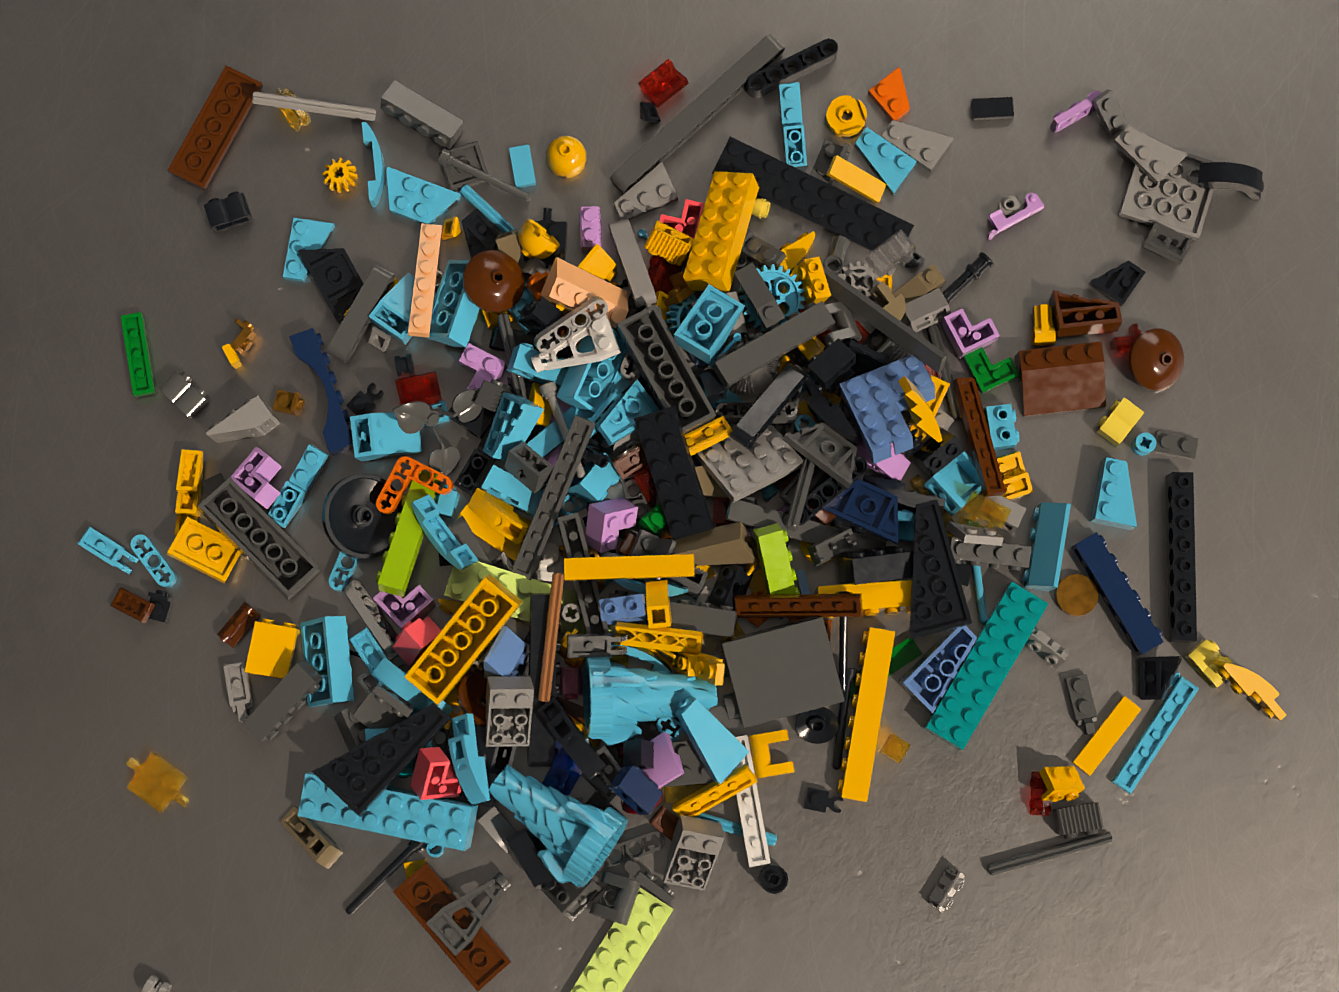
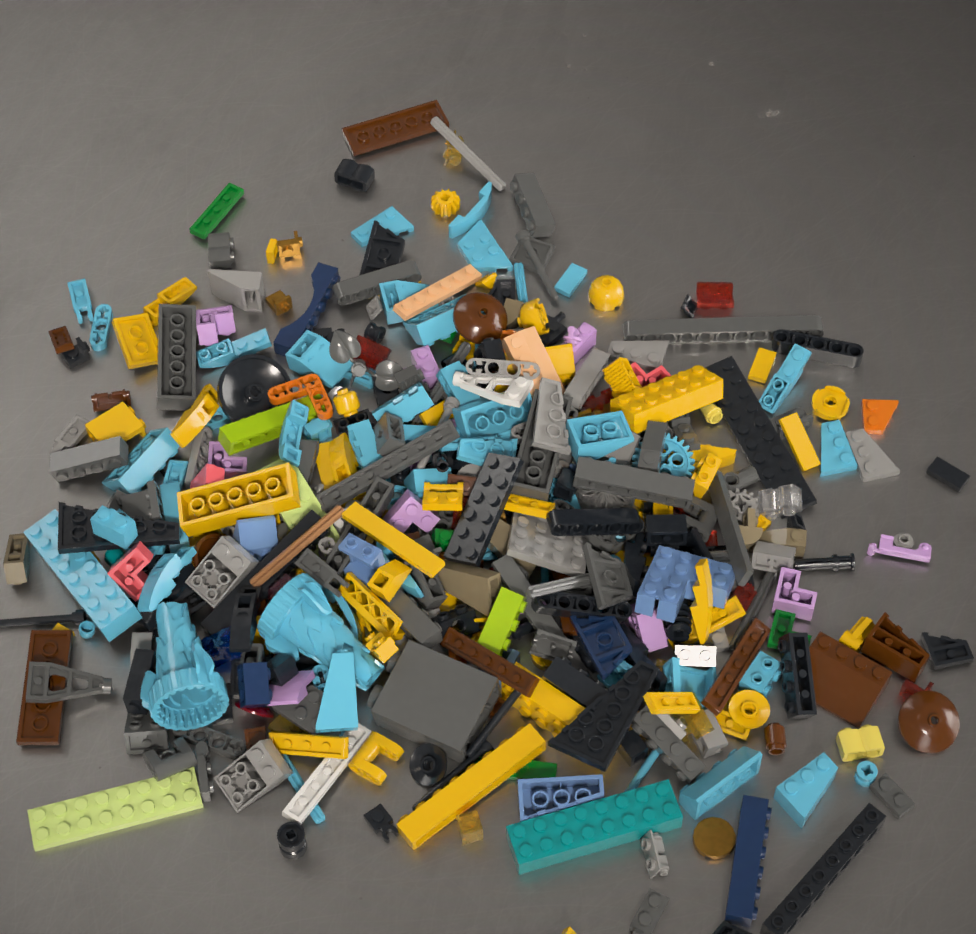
camera: 45 degrees right, 25 degrees down
none -> medium azure brick [90,505,138,549]
none -> yellow slope [170,383,219,448]
none -> yellow head [333,388,360,417]
none -> yellow plate [422,482,464,511]
none -> light grey wing [531,377,571,455]
none -> lavender plate [563,326,582,345]
none -> yellow tile [643,692,701,714]
none -> yellow dish [728,690,770,729]
none -> yellow tile [748,347,777,384]
none -> reddish brown brick [764,722,787,755]
none -> black brick [777,633,817,719]

